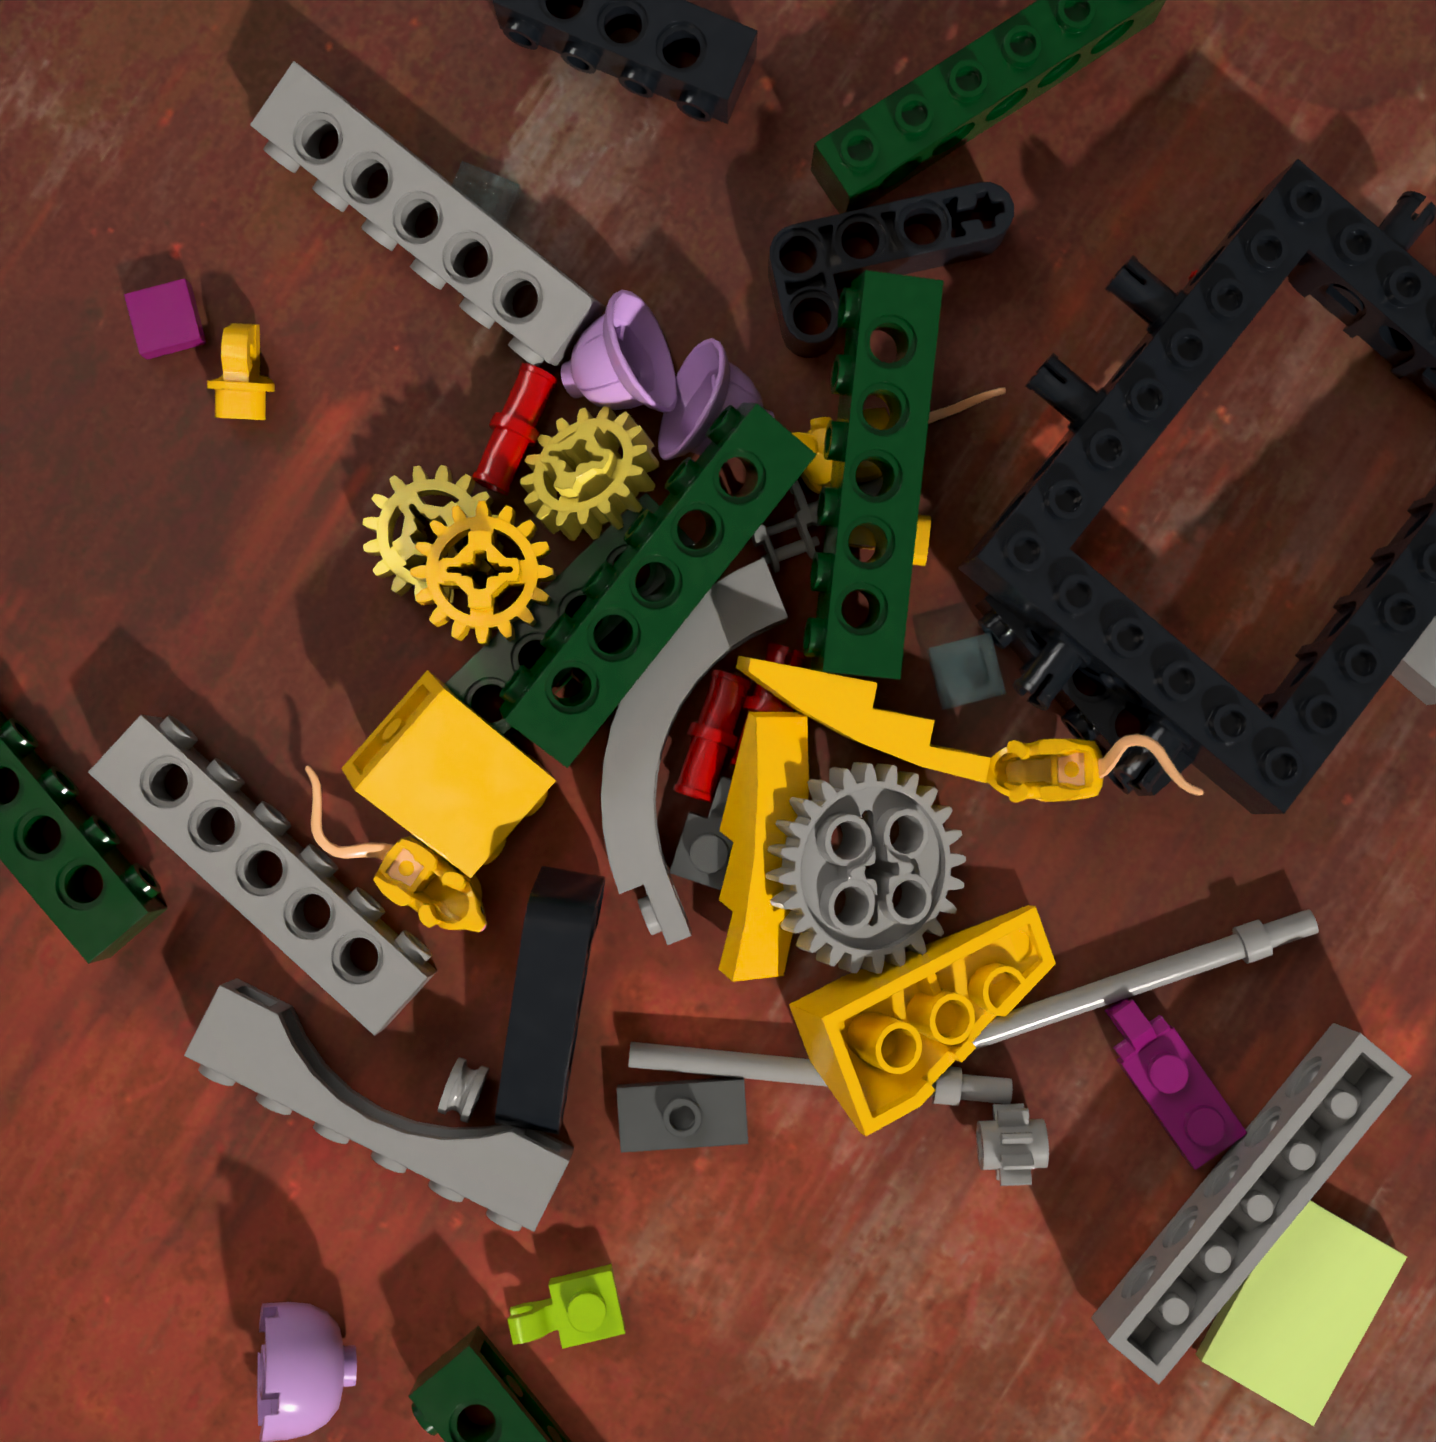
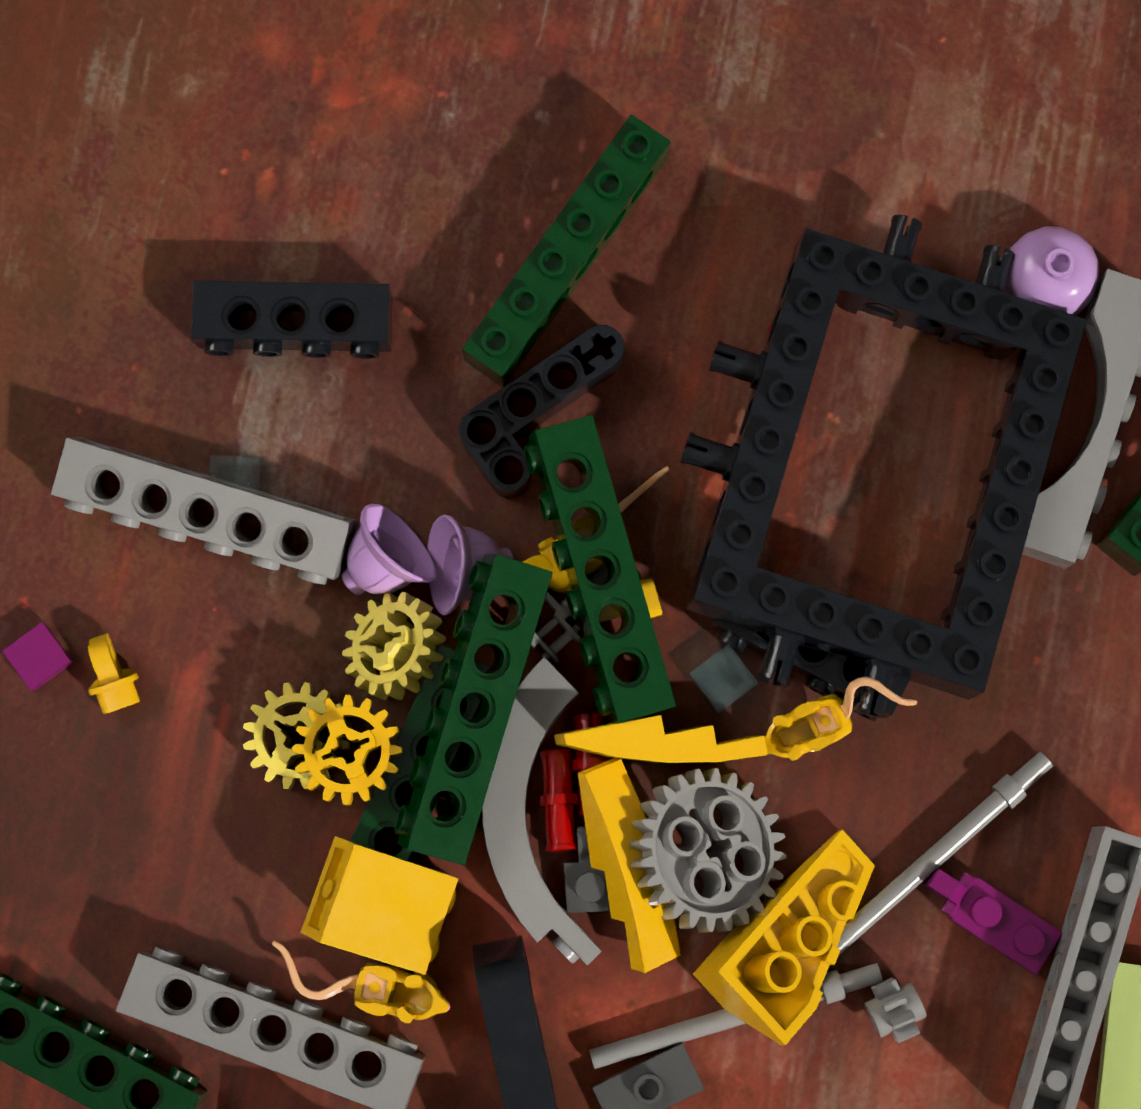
camera: 20 degrees left, 5 degrees down
red pin [472,363,558,496] -> none

